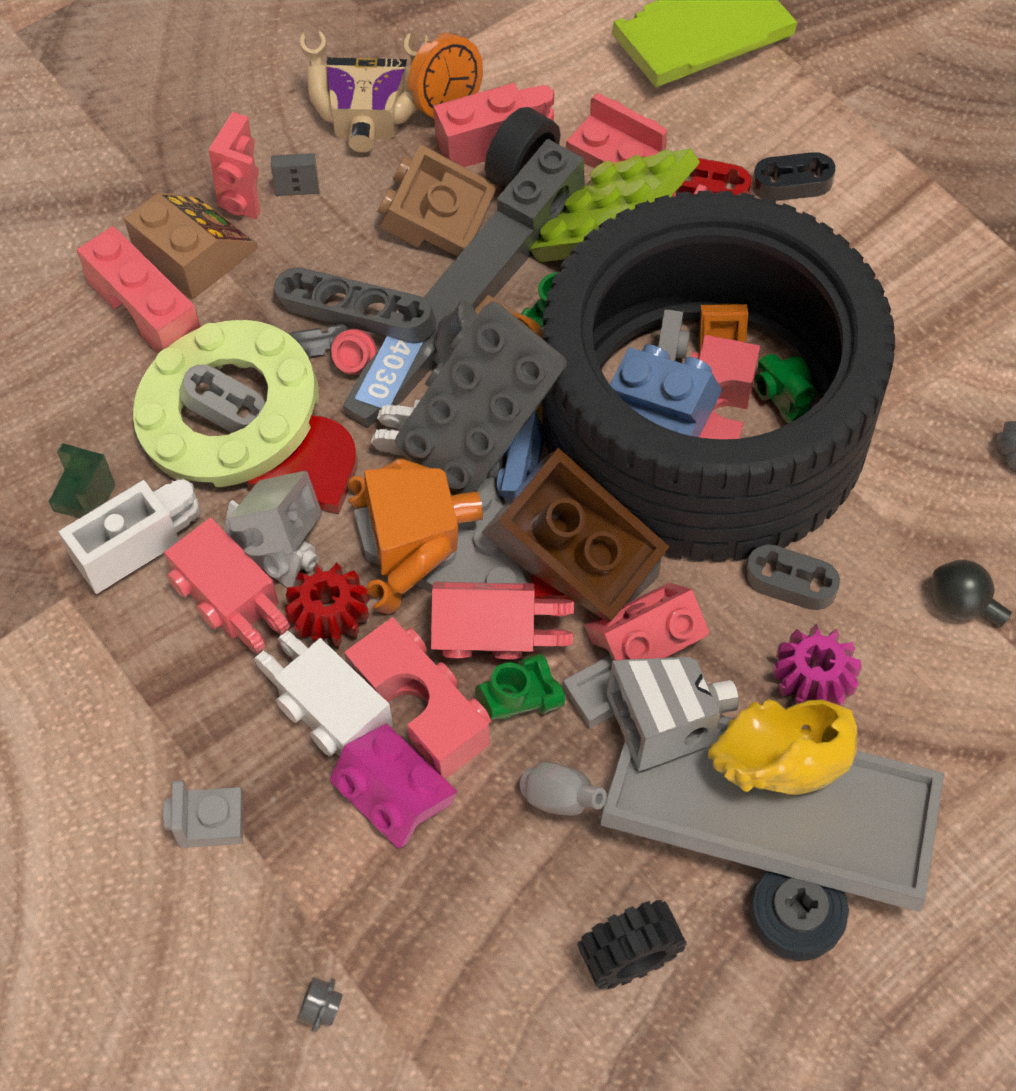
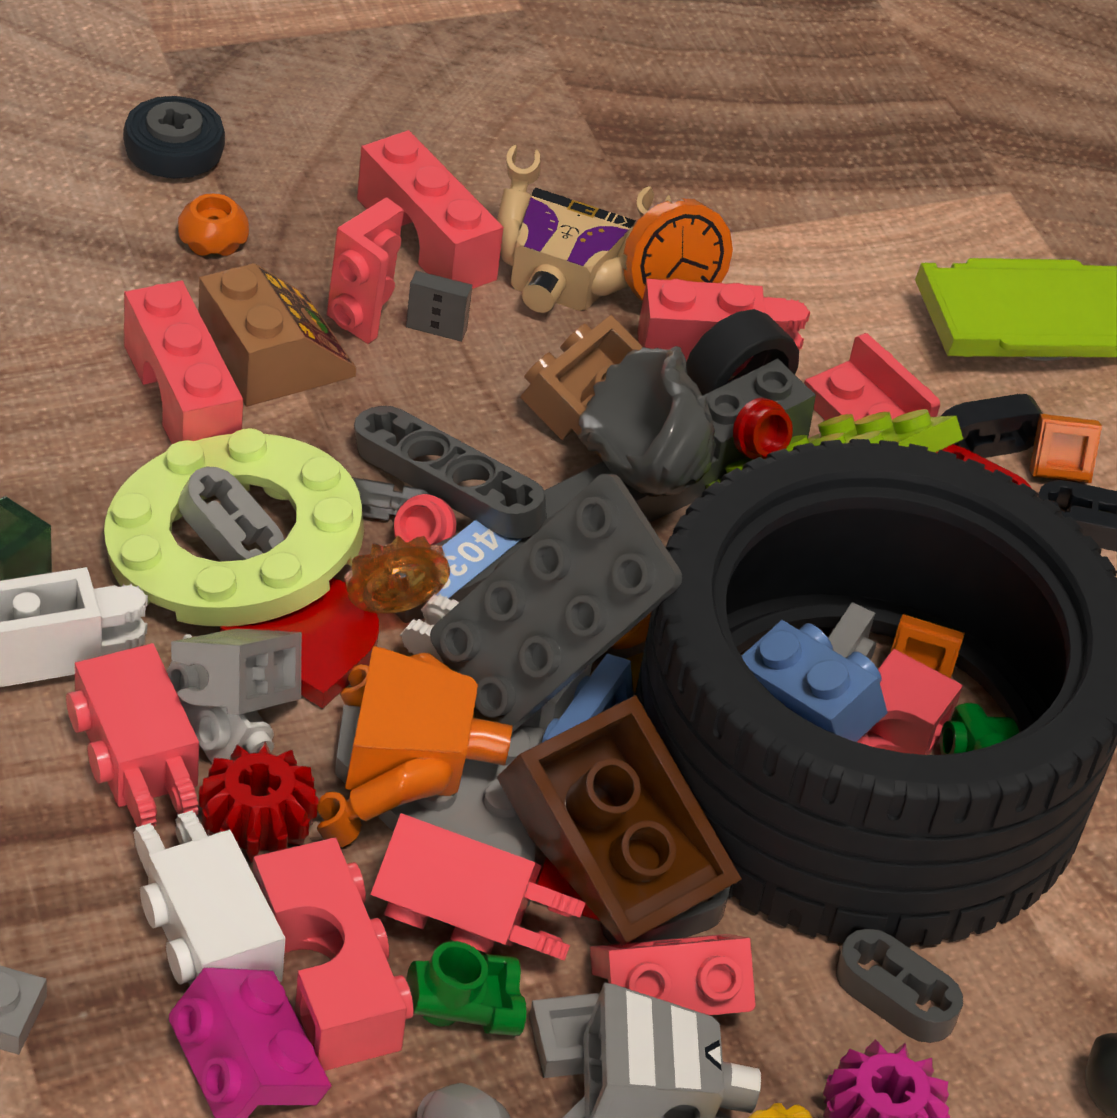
camera: 10 degrees right, 15 degrees down
none -> black wheel [123,96,225,179]
none -> orange plate [178,193,249,256]
none -> clear orange gear [344,536,450,613]
none -> coral arch [357,130,504,289]
none -> dark grey piece [578,346,716,497]
none -> red plate [733,398,793,460]
none -> black beam [941,394,1043,458]
none -> orange tile [1029,414,1102,483]

